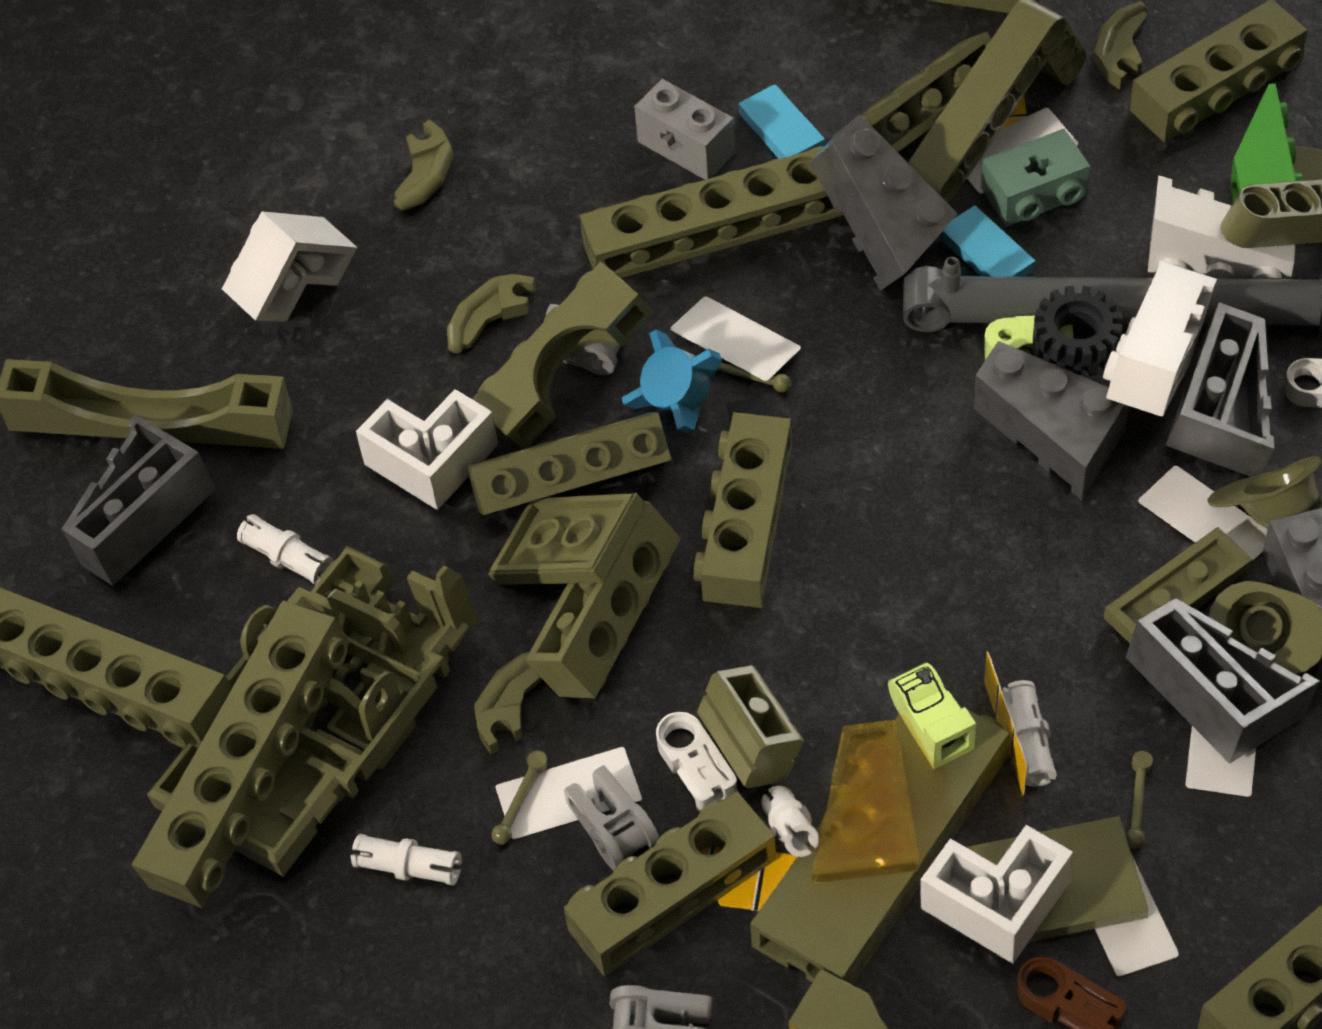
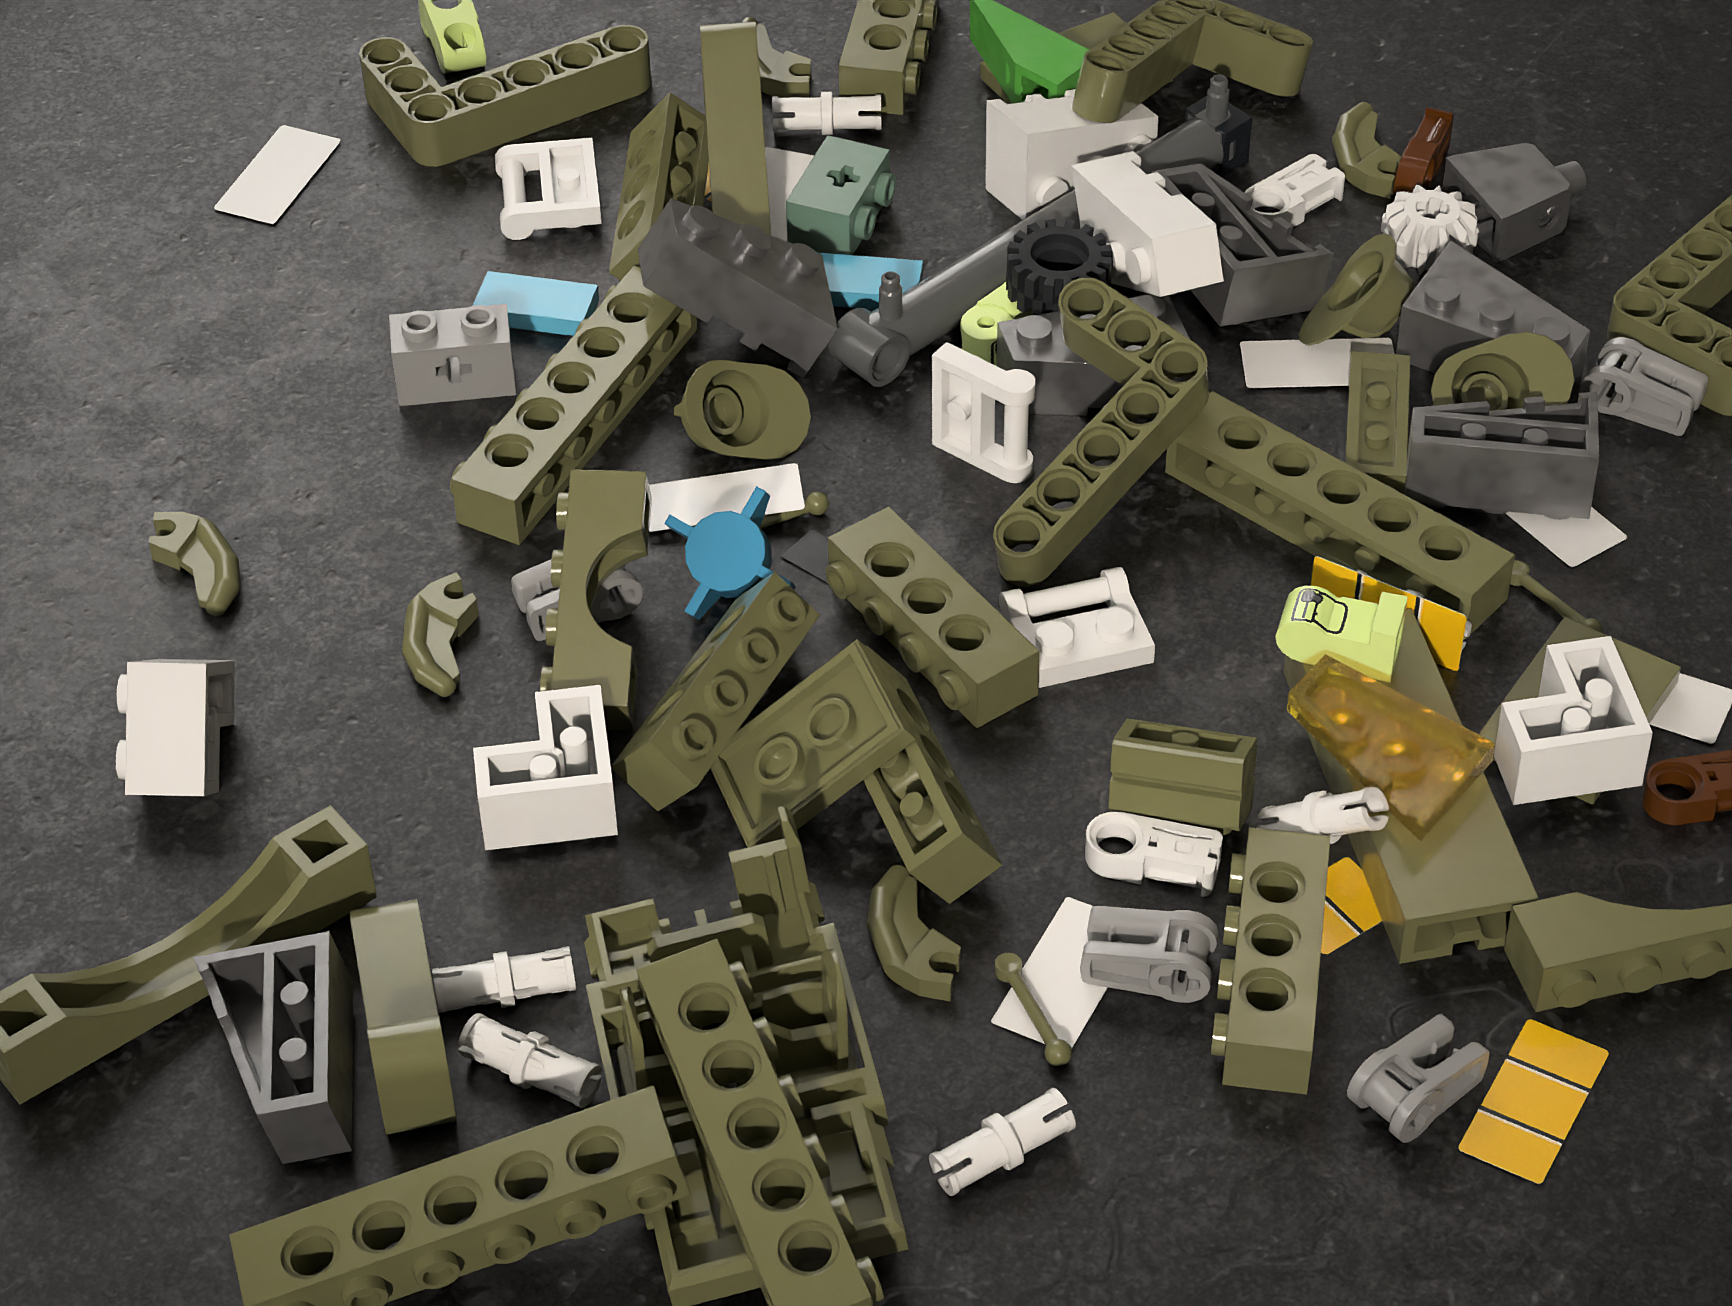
camera: 50 degrees left, 10 degrees down
none -> olive beam [349,899,457,1135]
none -> white pin [458,1013,602,1108]
none -> white plate [495,138,602,240]
none -> olive piece [673,360,811,460]
none -> white pin [772,92,882,135]
none -> white plate [932,342,1035,483]
none -> olive beam [993,278,1209,587]
none -> white plate [999,567,1155,688]
none -> olive brick [1165,391,1515,640]

